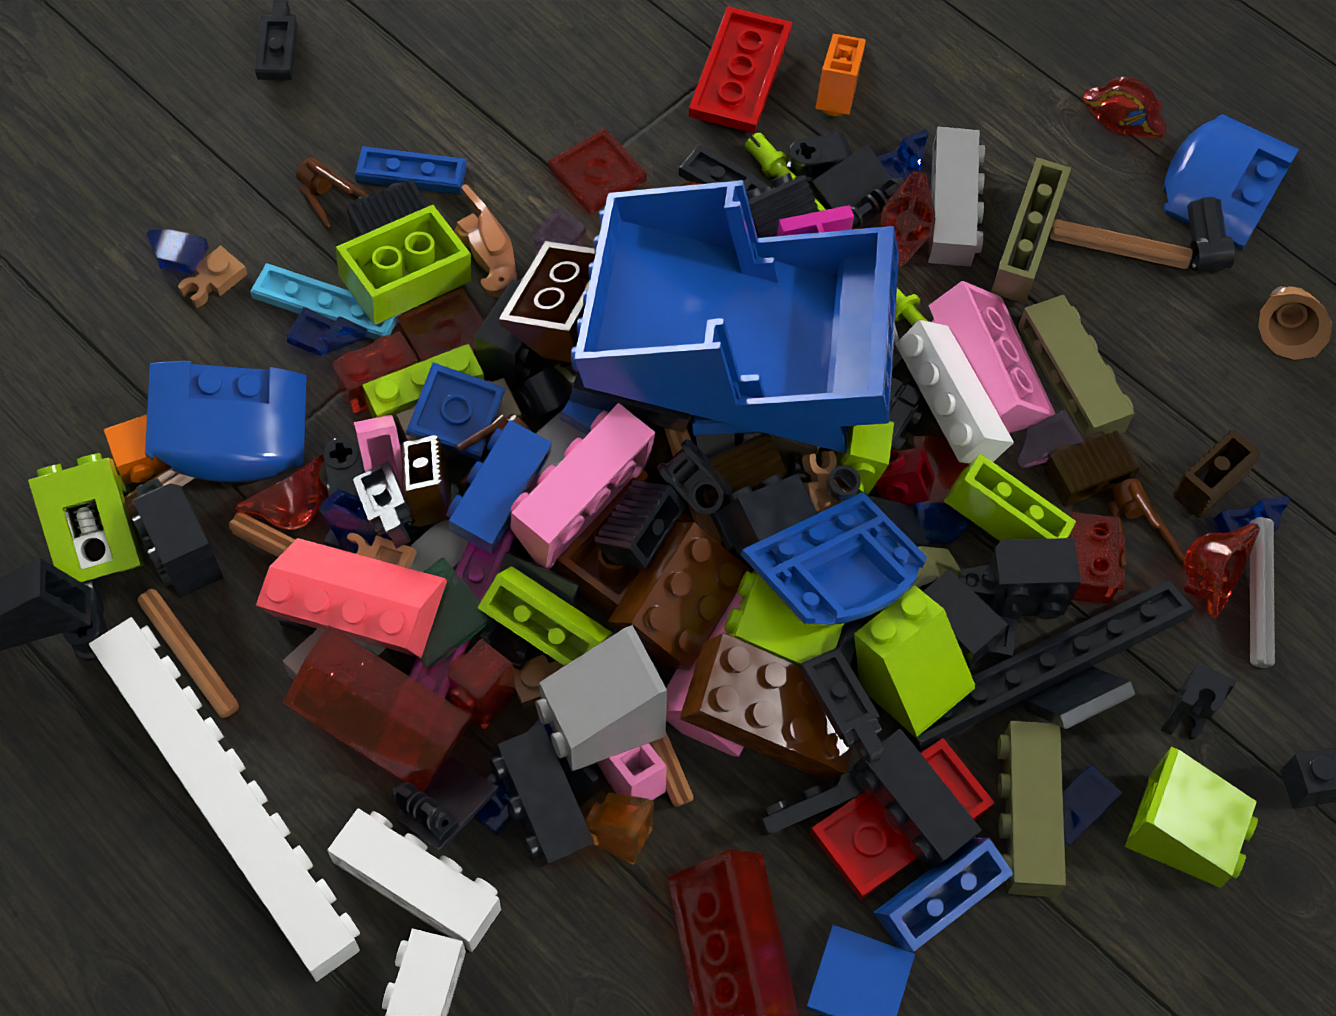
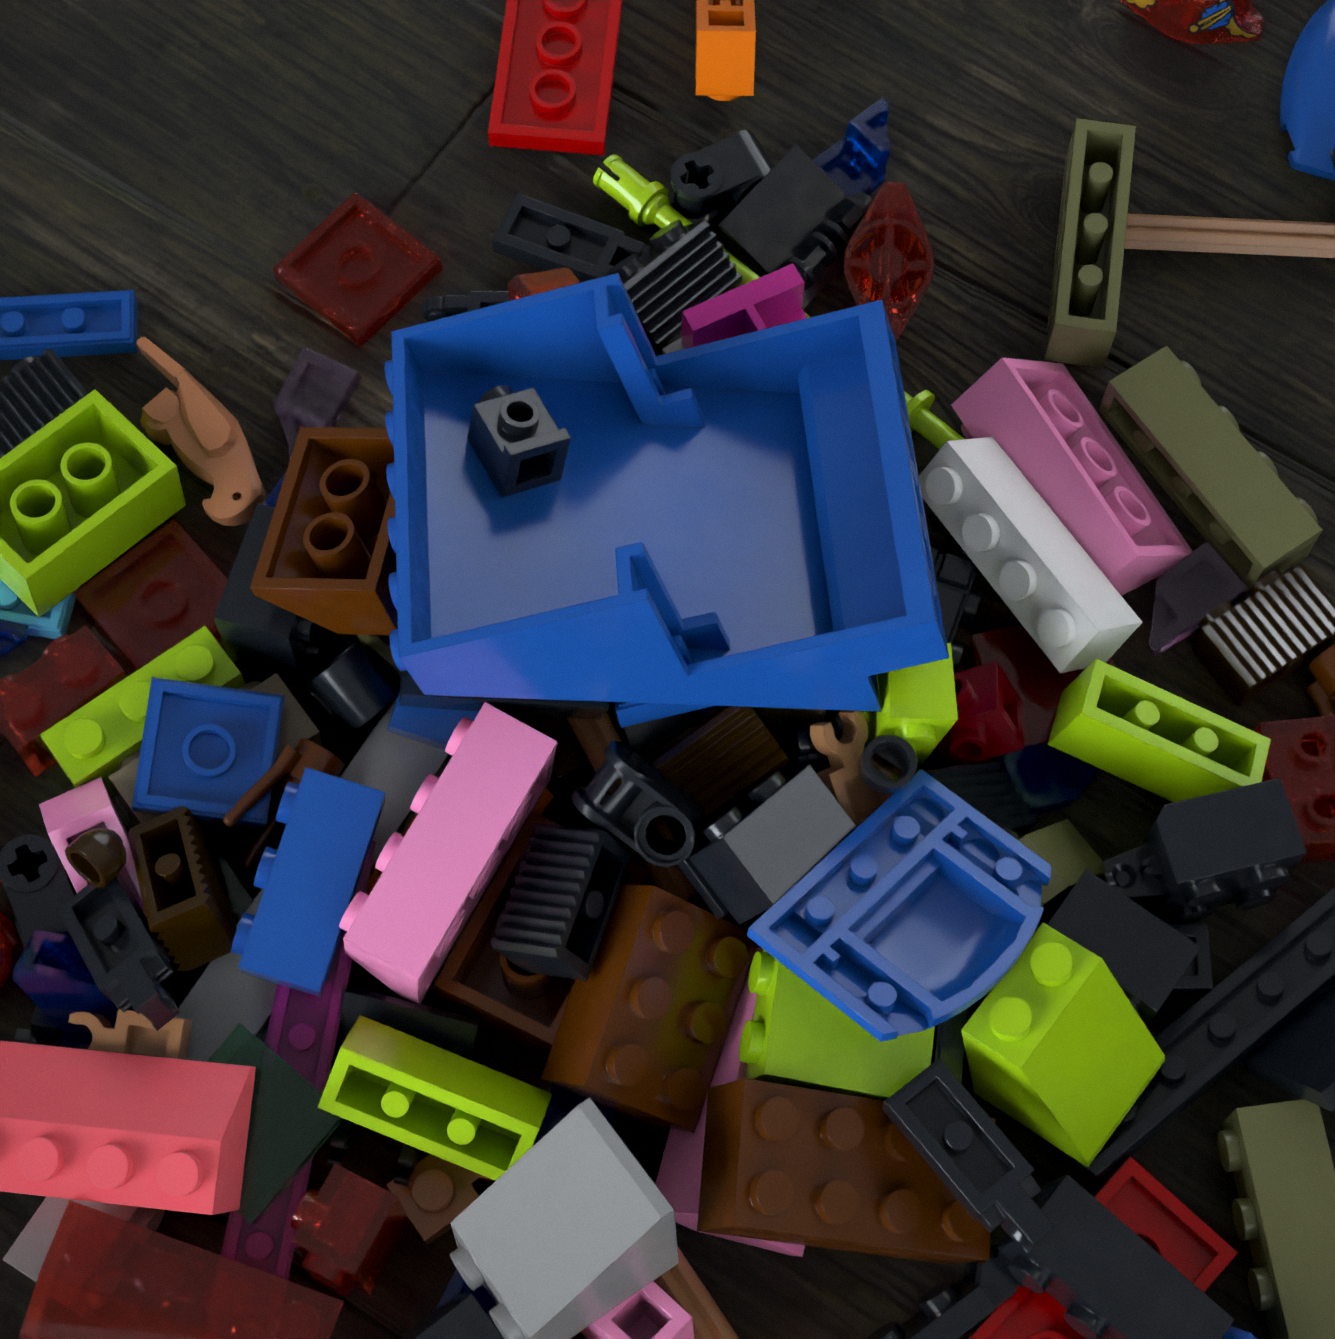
camera: 10 degrees left, 5 degrees up
light grey brick [928,127,985,267] -> none
none -> dark brown hinge [65,828,126,888]
none -> black brick [467,385,571,497]

